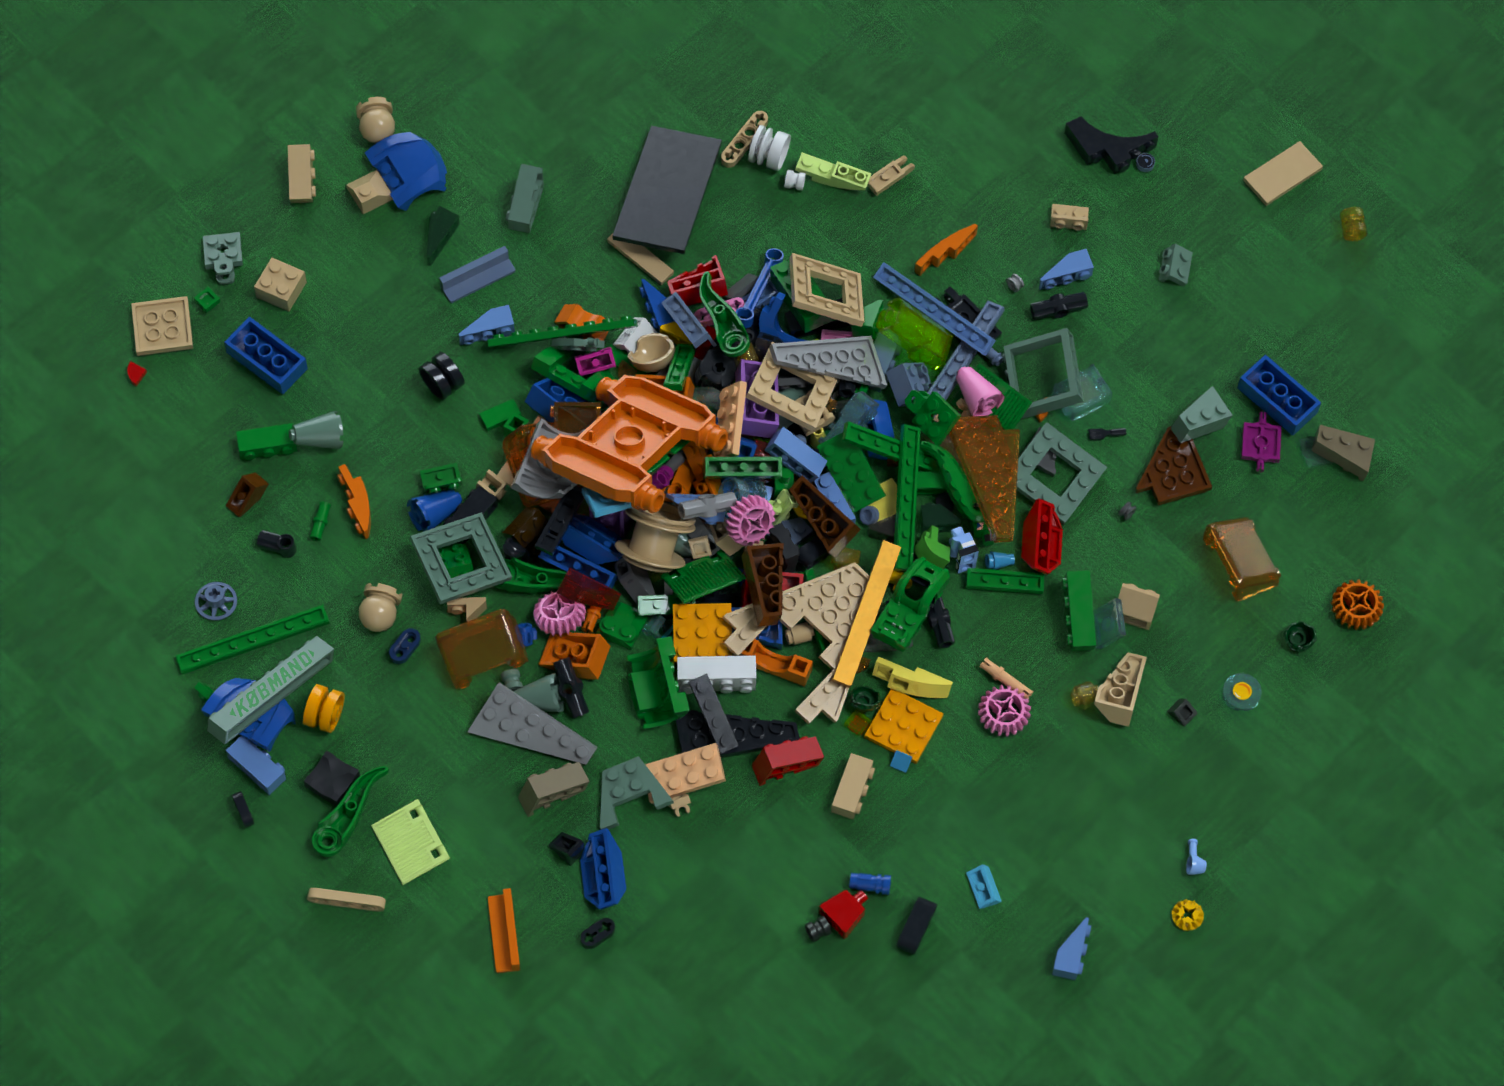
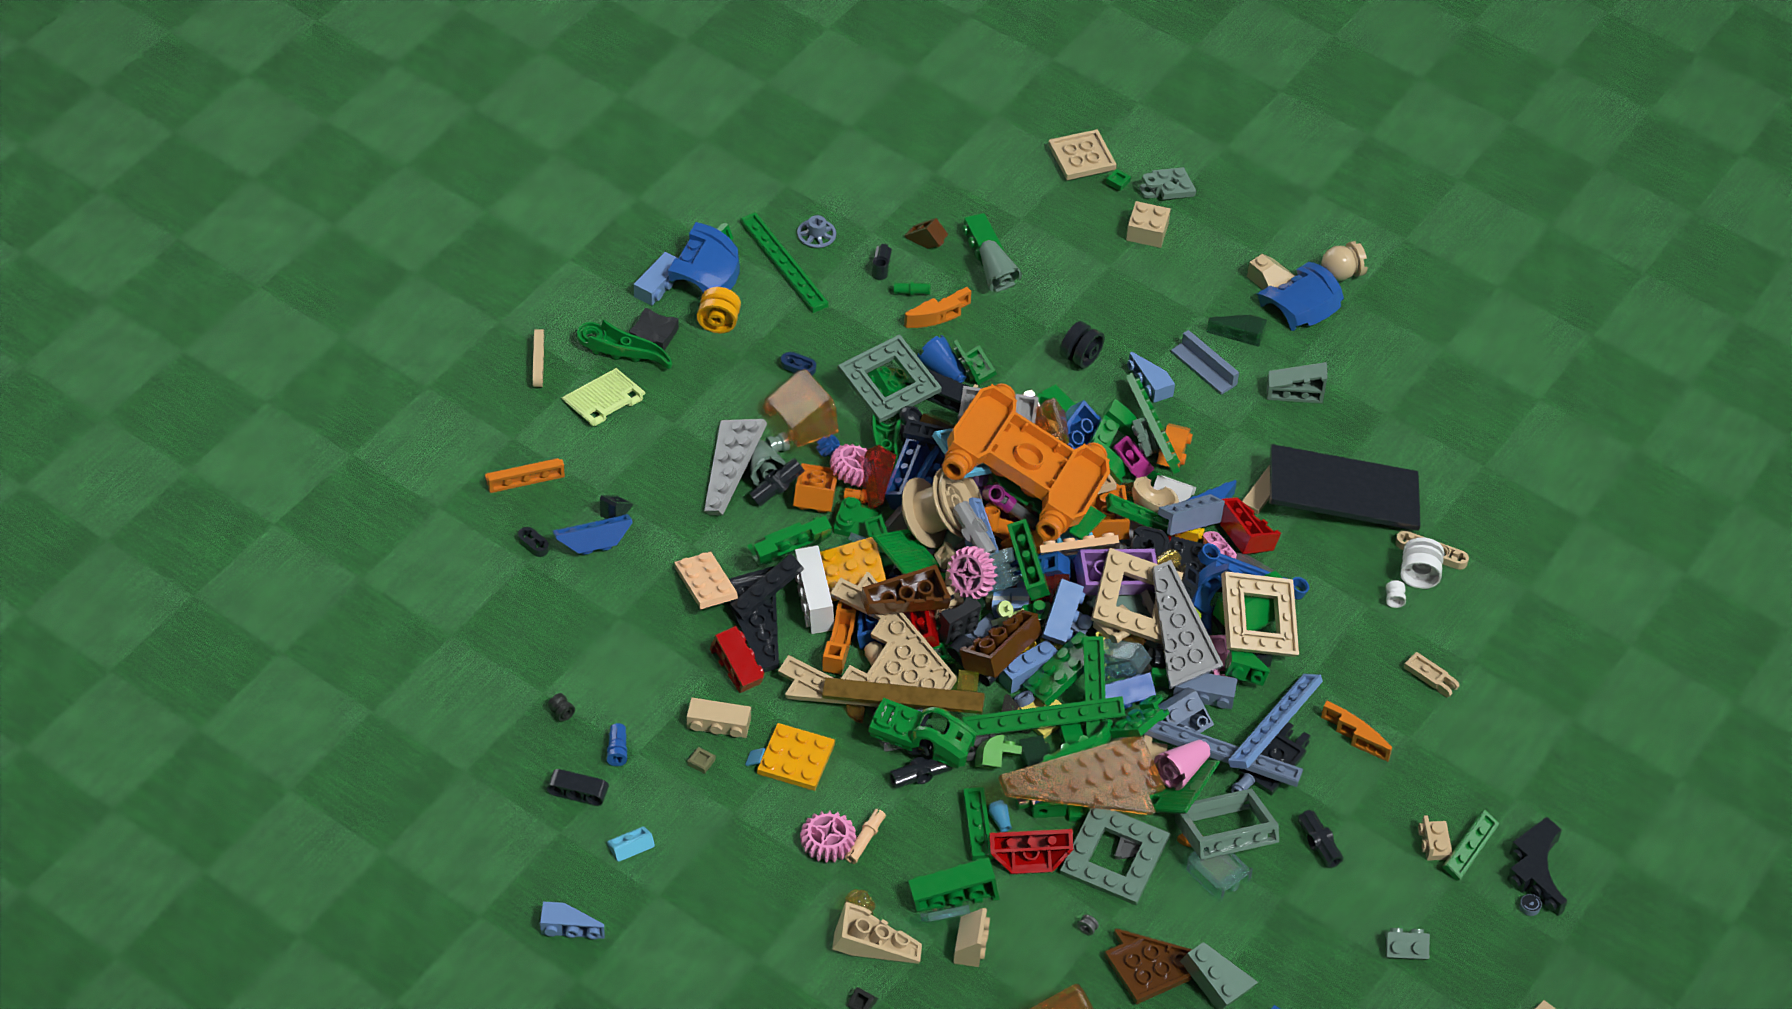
camera: 80 degrees right, 15 degrees down
red tile [127,361,147,387] -> none
sand green brick [207,636,334,744] -> none
blue brick [224,316,308,395] -> none
black beam [232,791,255,828] -> none
tan wedge [288,144,316,203] -> none
tan tile [359,583,403,632] -> none
tan slope [447,597,487,626] -> none
dark tan wedge [518,762,590,817] -> none
sand green wing [600,756,674,830] -> none
tan tile [668,794,691,816] -> none
green animal [699,271,750,357] -> none
yellowish green slope [795,152,871,190] -> none
red torso [818,890,868,939] -> none
clear neon green tile [844,710,872,737] -> none
dark green hair [849,686,880,713] -> none
light yellow slope [872,657,953,698] -> none
clear neon green brick [876,297,954,369] -> none
light blue hips [949,527,979,574] -> none
light grey bush [1006,274,1024,292] -> none
medium blue slope [1039,249,1094,290] -> none
black piece [1088,428,1126,441] -> none
none -> olive tile [688,747,716,774]
none -> tile [1442,810,1500,881]

